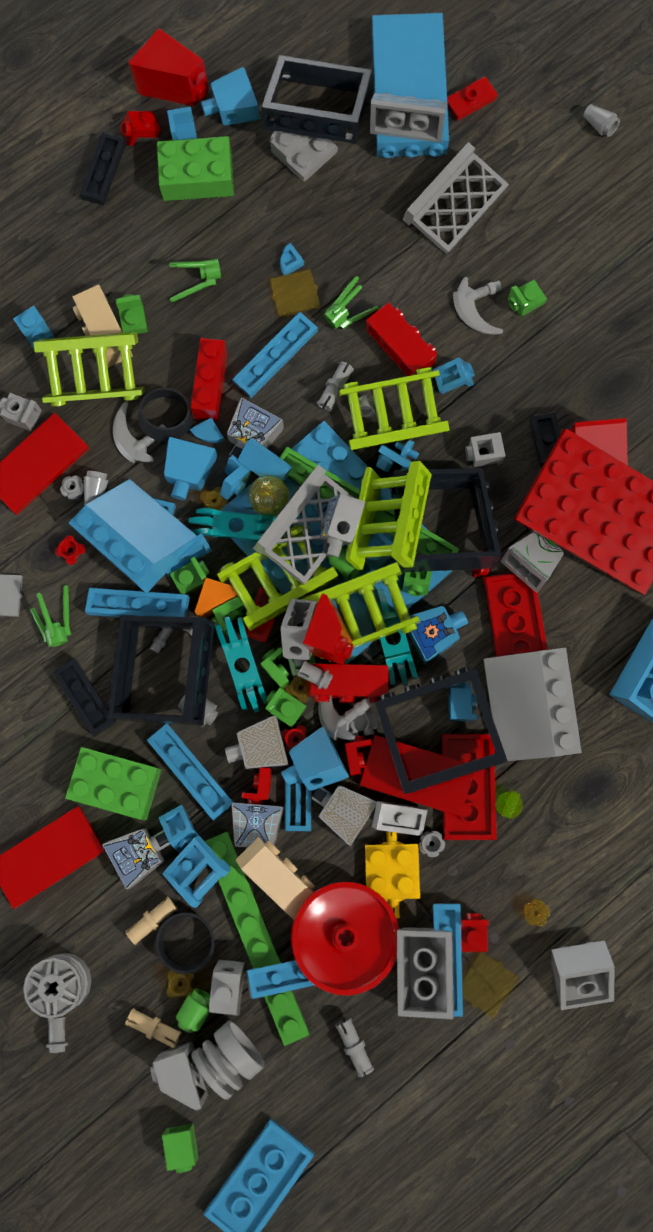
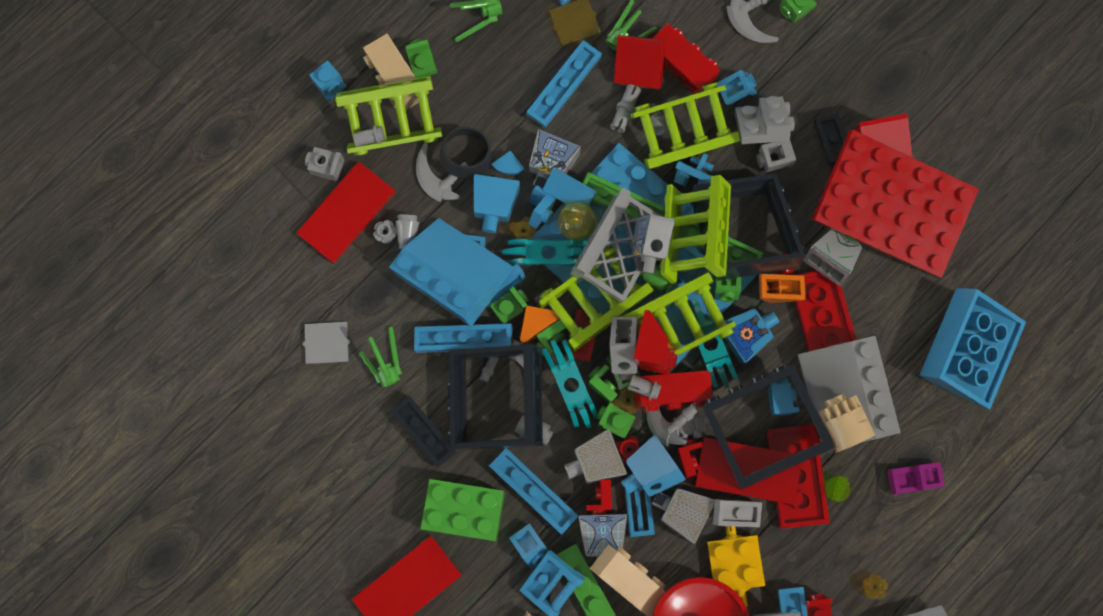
camera: 10 degrees left, 0 degrees up
red plate [55,535,86,565] -> none
torso [103,828,170,890] -> none
red brick [191,338,228,421] -> none
light grey plate [419,831,445,857] -> none
none -> light grey pin [353,125,385,147]
none -> red tile [614,35,666,89]
none -> light grey plate [735,96,795,144]
none -> orange slope [759,274,805,304]
none -> tan gear [817,393,876,453]
none -> magenta slope [887,462,945,495]

